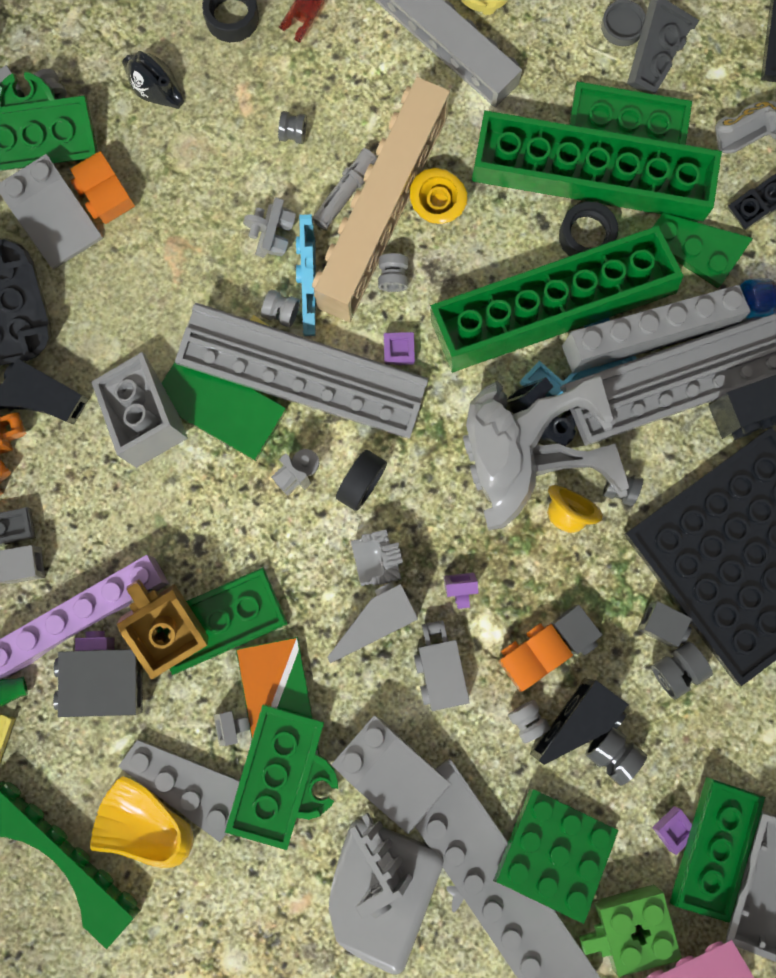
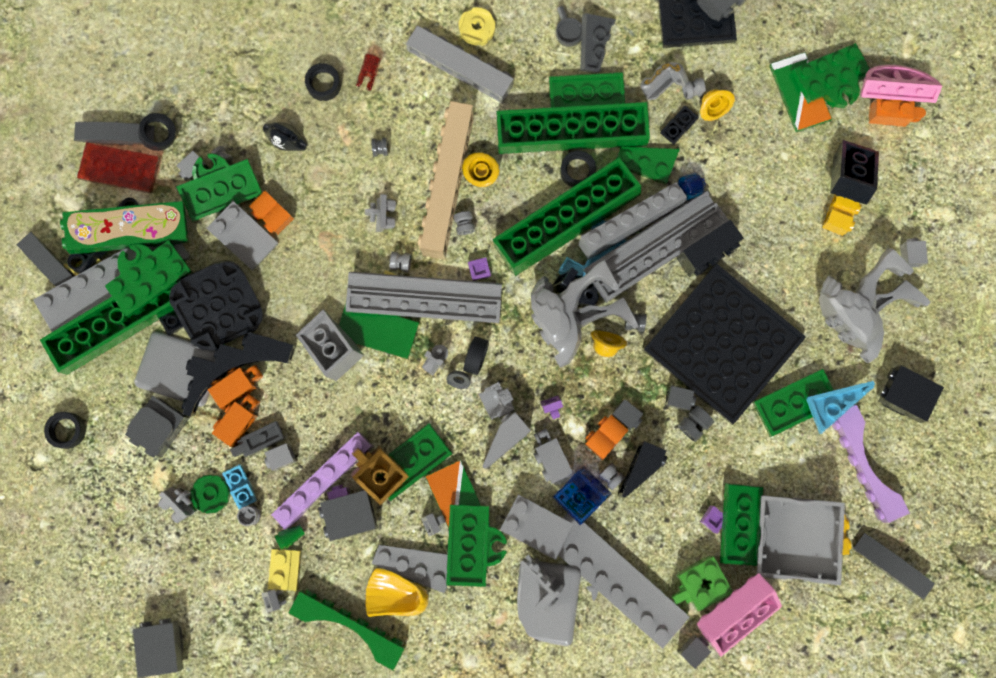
camera: 10 degrees left, 0 degrees up
medium azure wing [296,214,316,336] -> none
light grey pin [312,148,377,230] -> none
green plate [493,789,619,924] -> none
dark grey wheel [585,727,647,786] -> none
none -> dark grey piece [446,370,471,389]
none -> clear blue slope [553,466,612,526]

